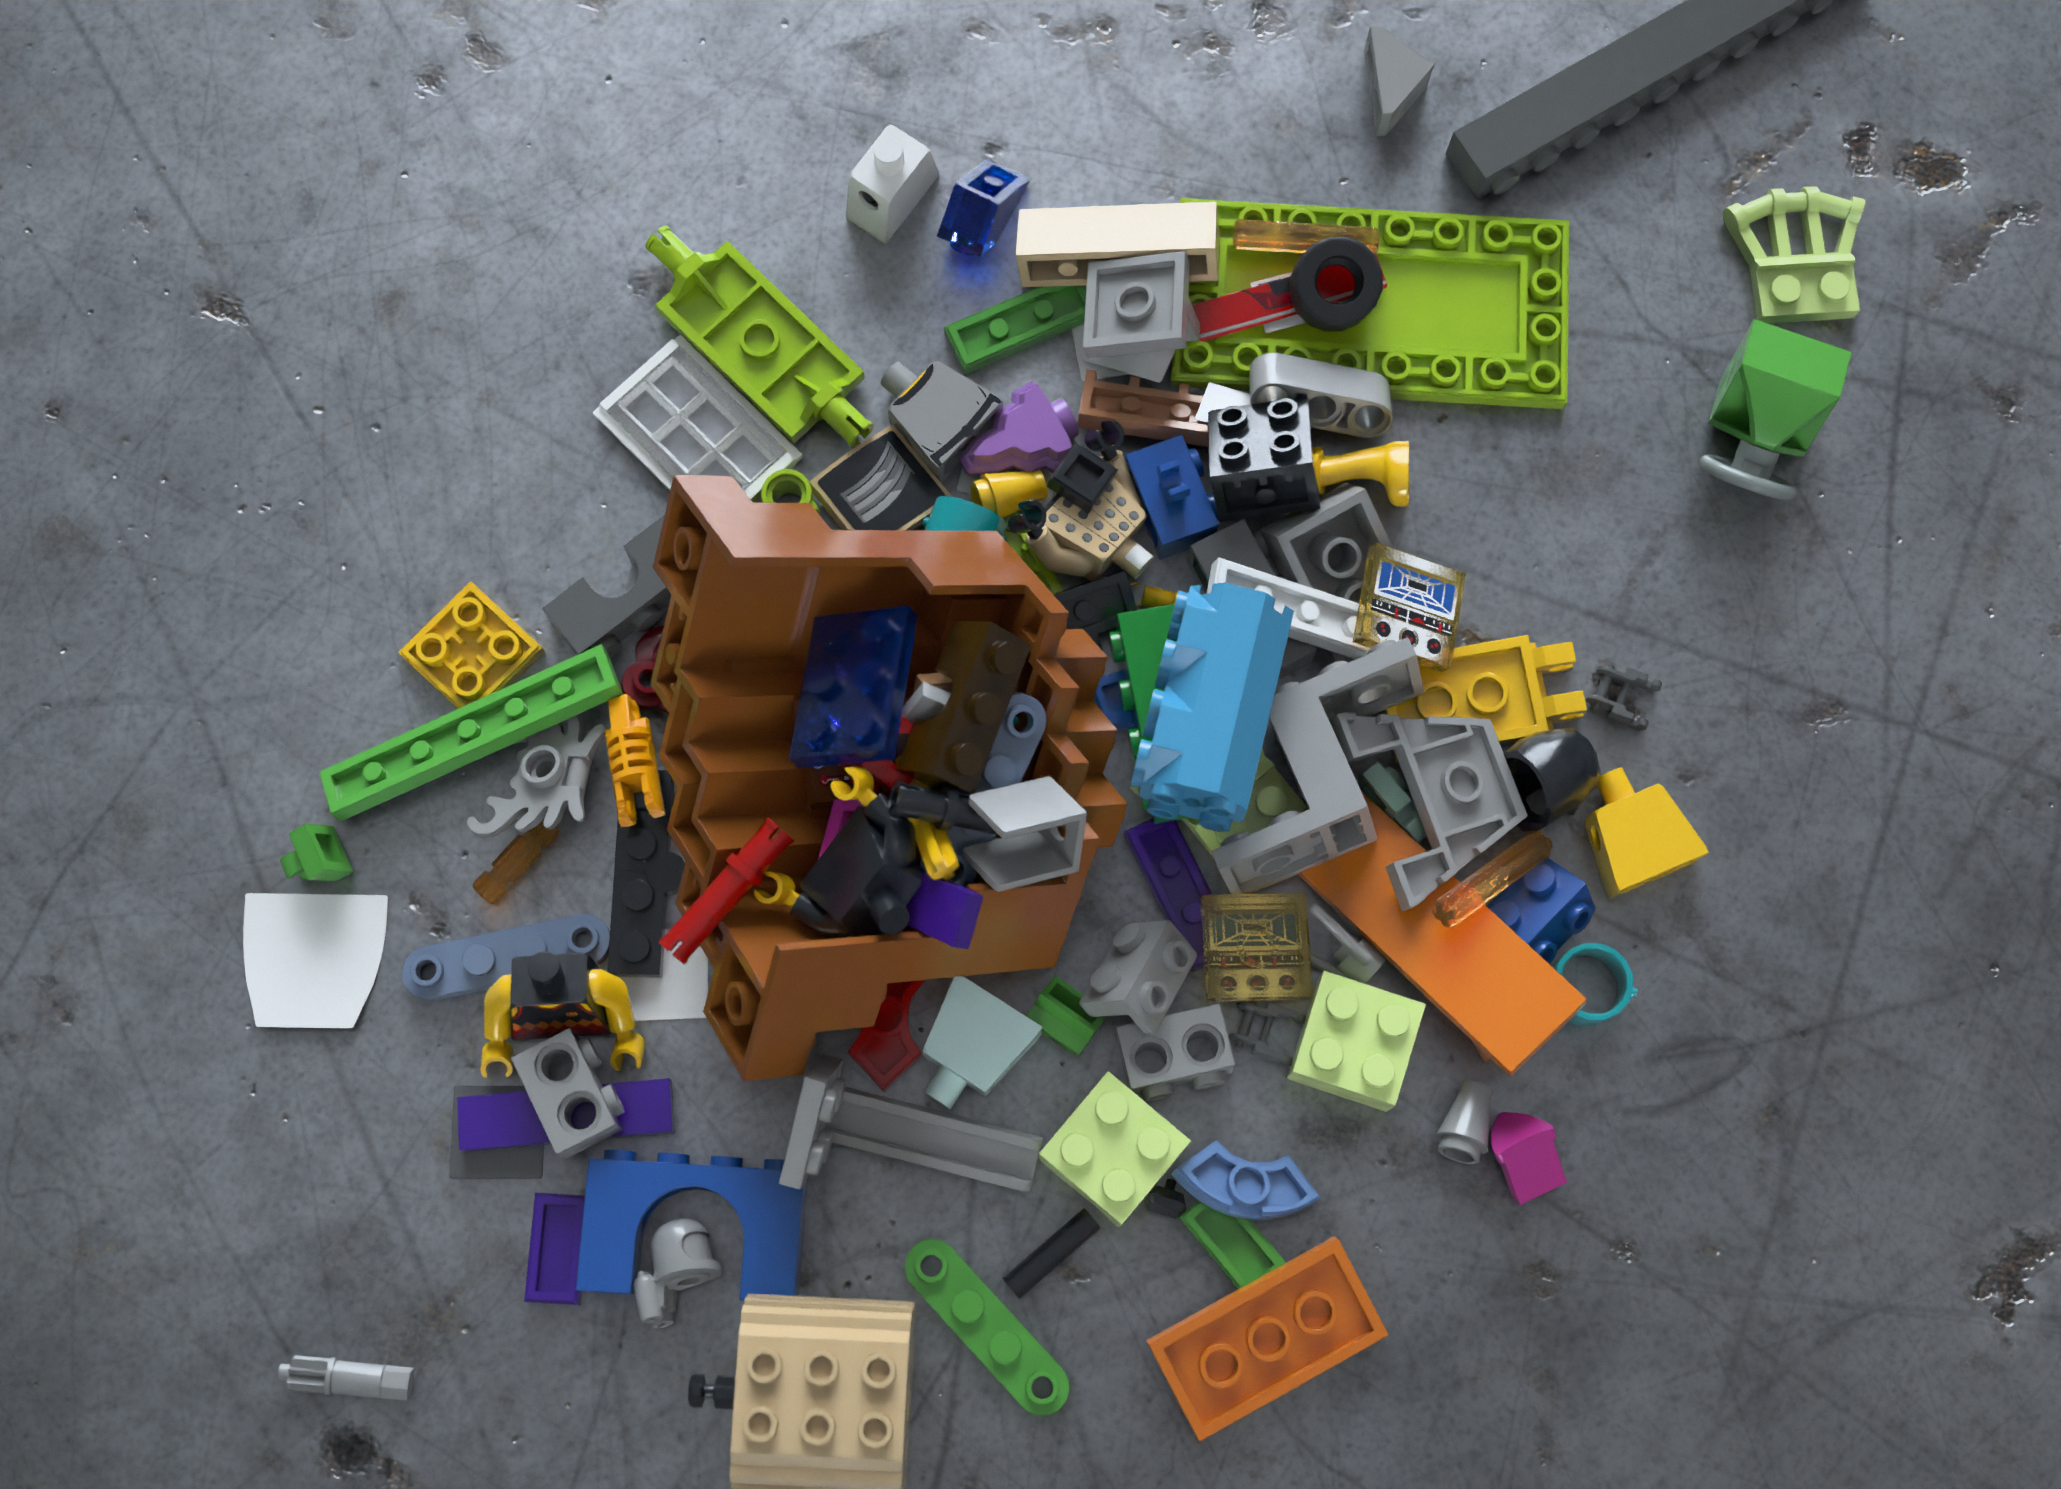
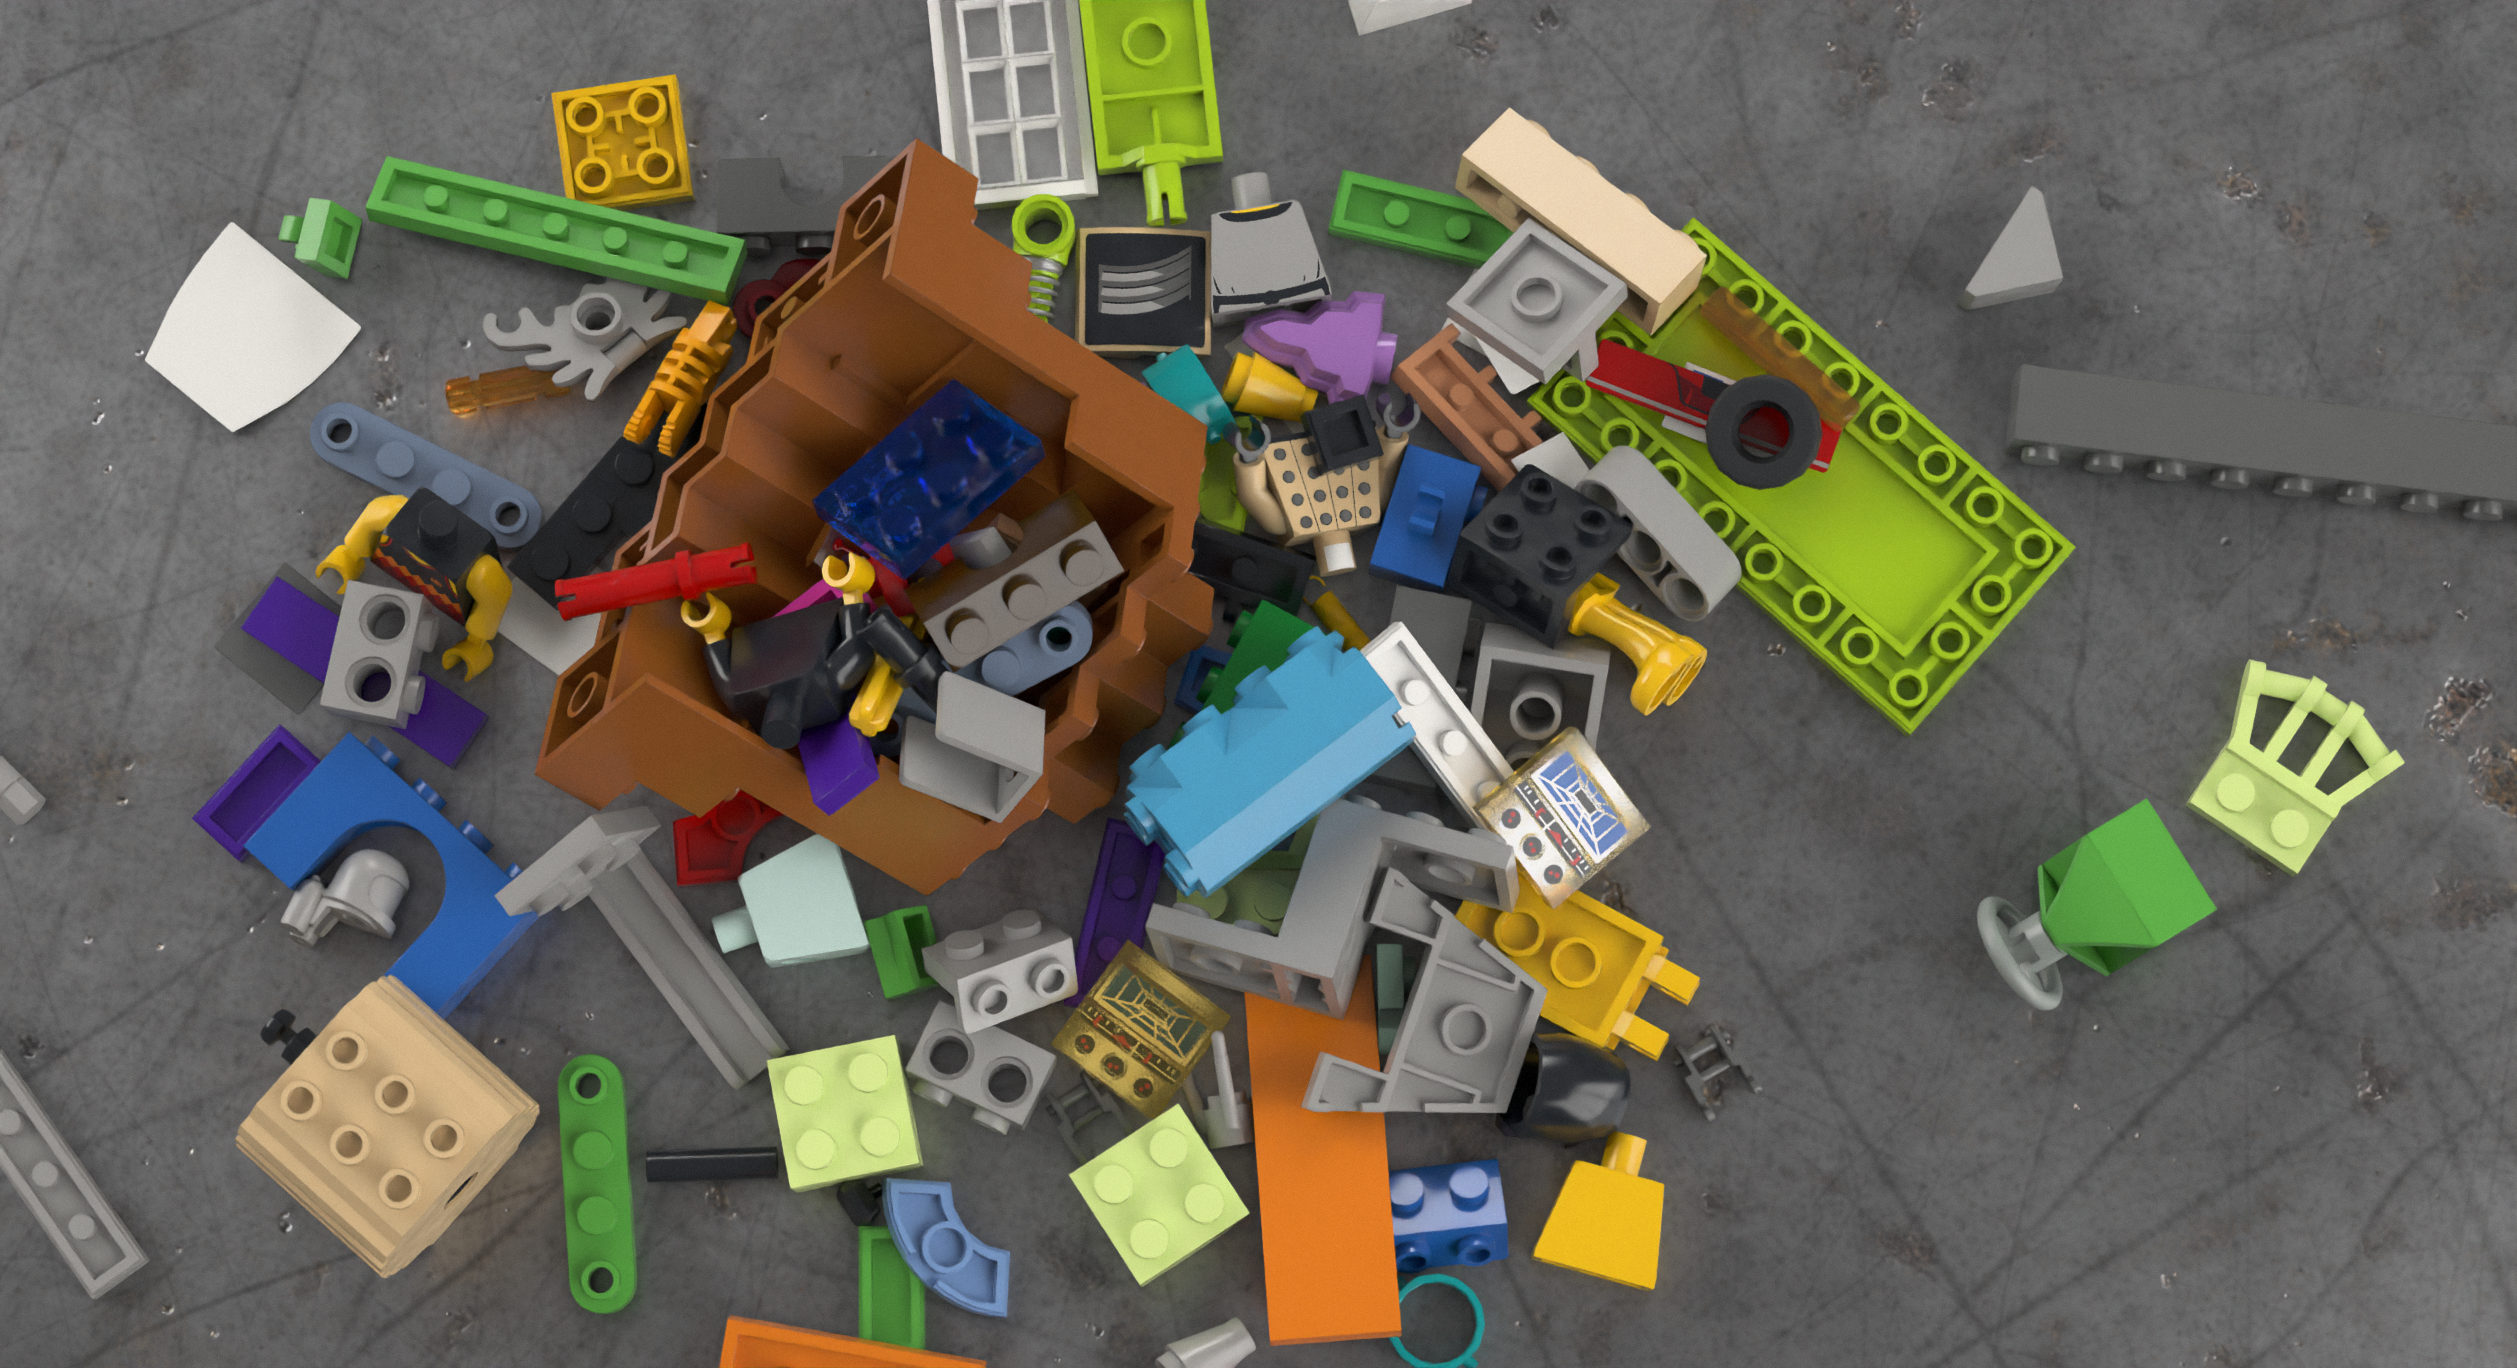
camera: 40 degrees right, 5 degrees up
clear blue slope [937,158,1031,257] -> none
clear orange axle [1433,830,1553,927] -> none

